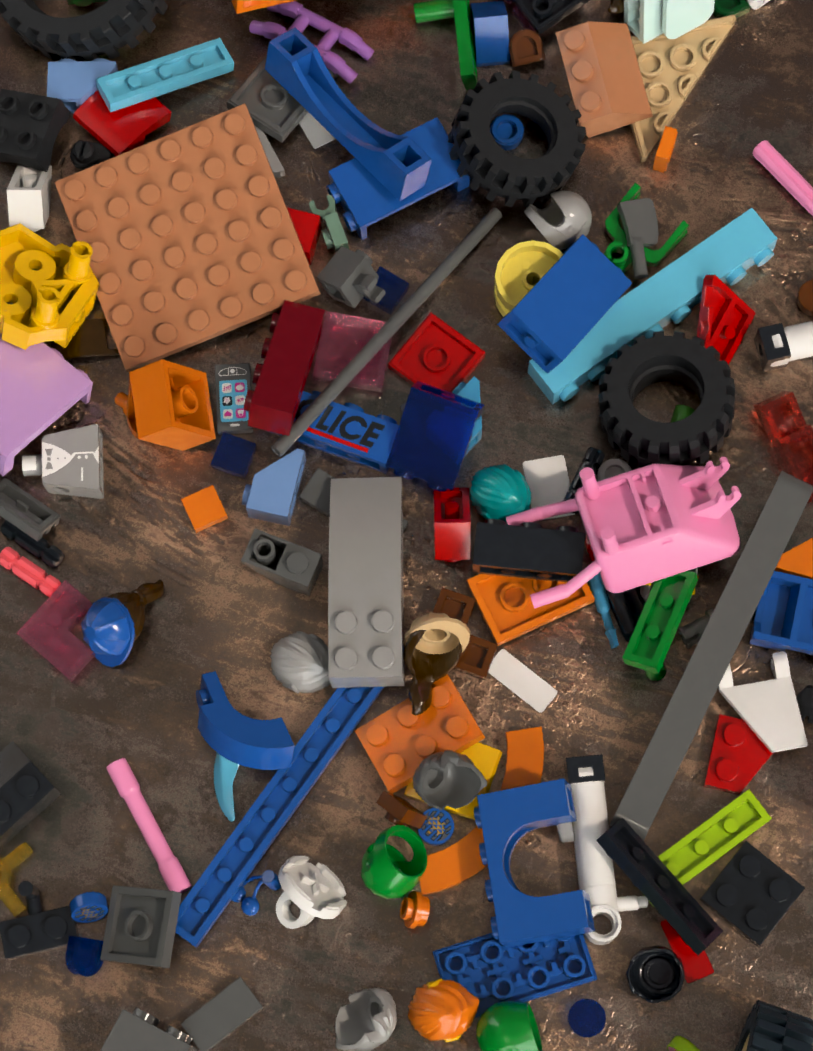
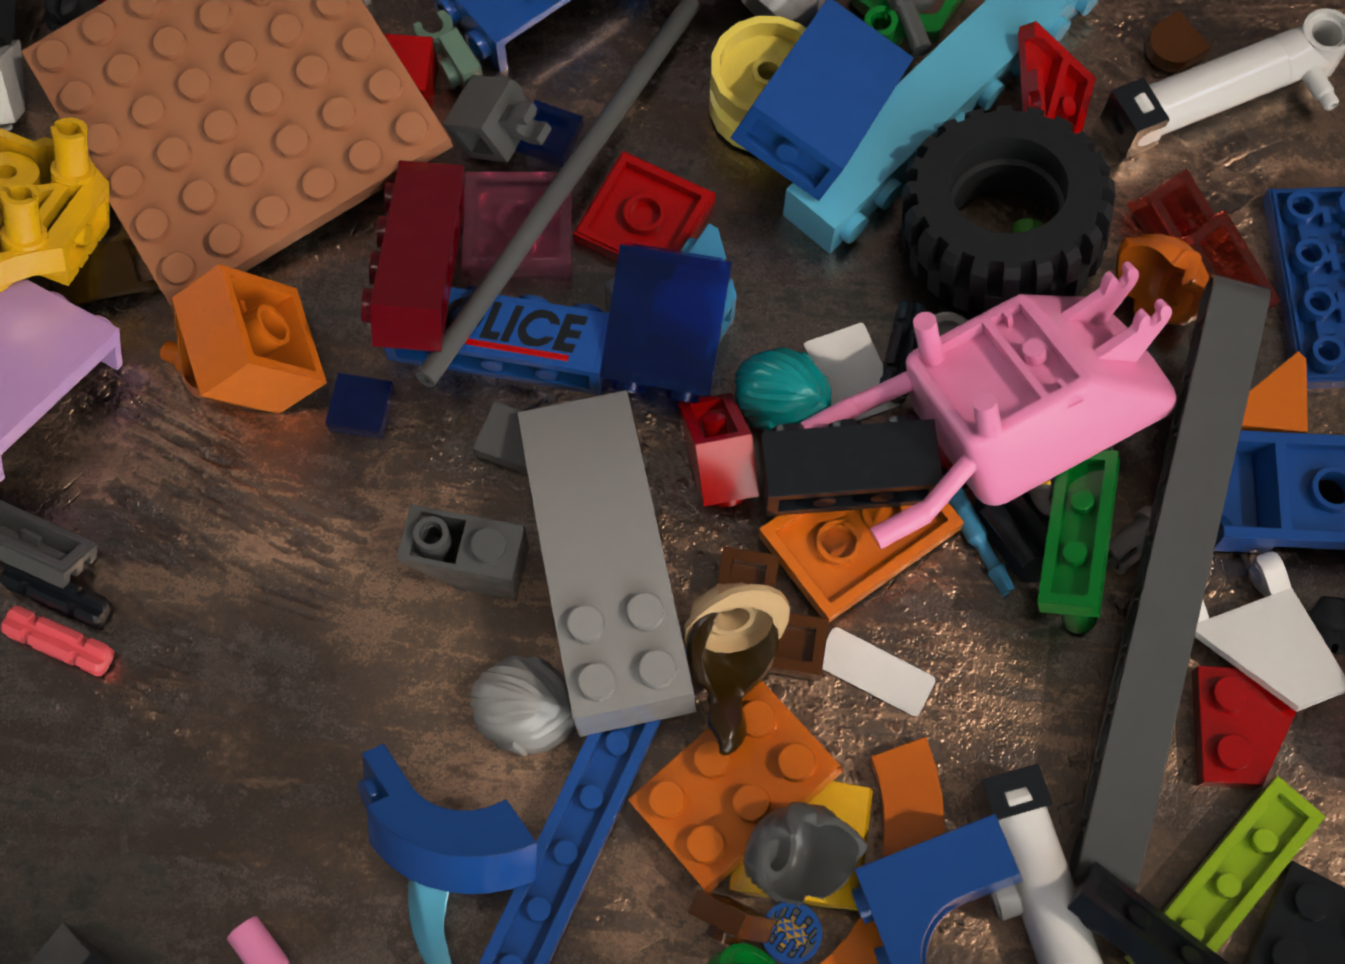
camera: 15 degrees left, 5 degrees down
clear pink plate [17,580,95,682] -> none
light grey torso [22,424,104,499] -> none
blue piece [81,580,164,667] -> none
orange tile [181,485,228,533] -> none
tile [215,363,253,435] -> none
medium blue slope [242,448,306,526] -> none
none -> orange hair [1115,234,1209,325]

